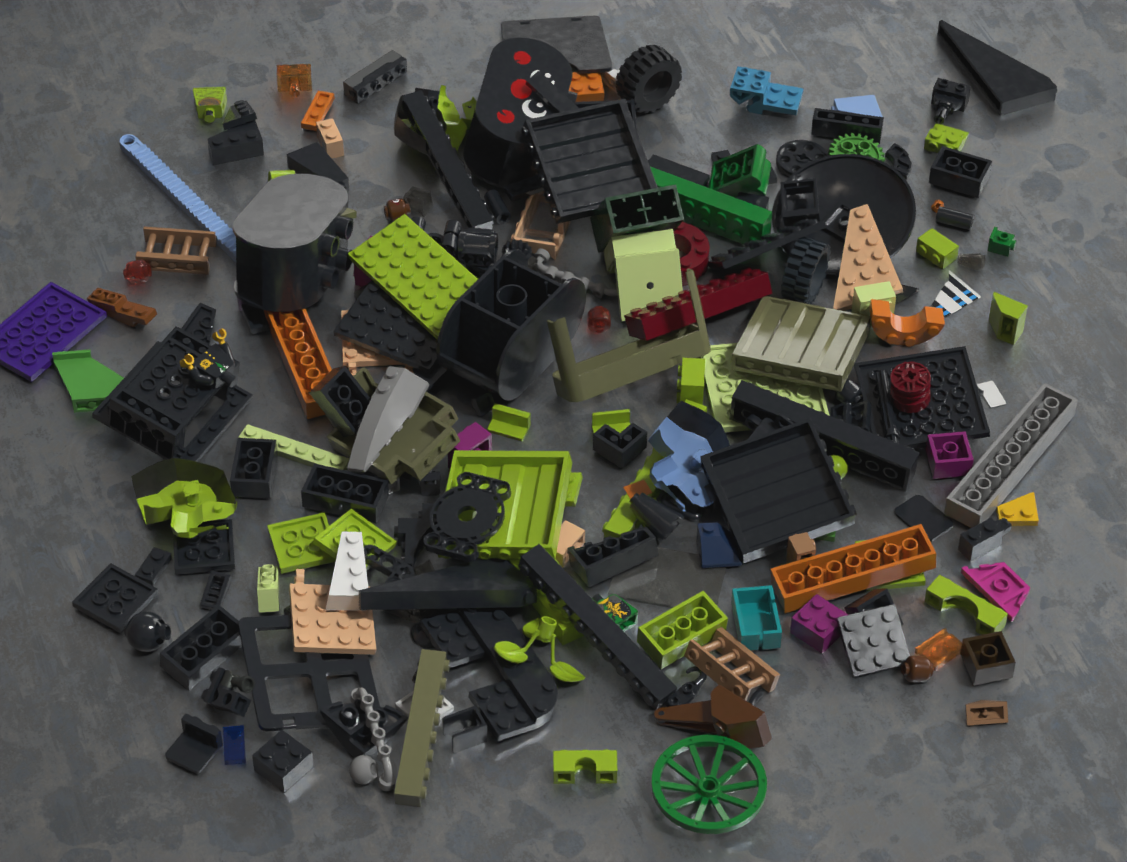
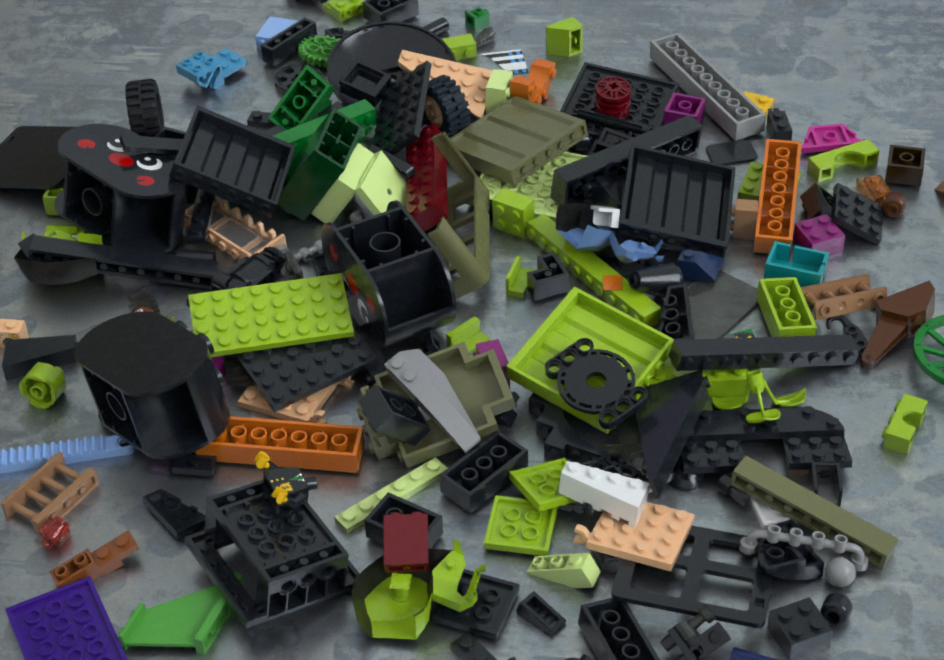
camera: 60 degrees left, 5 degrees down
none -> black beam [366,144,416,179]
none -> dark red panel [384,512,429,573]
none -> white panel [590,205,620,228]
none -> black head [820,593,852,627]

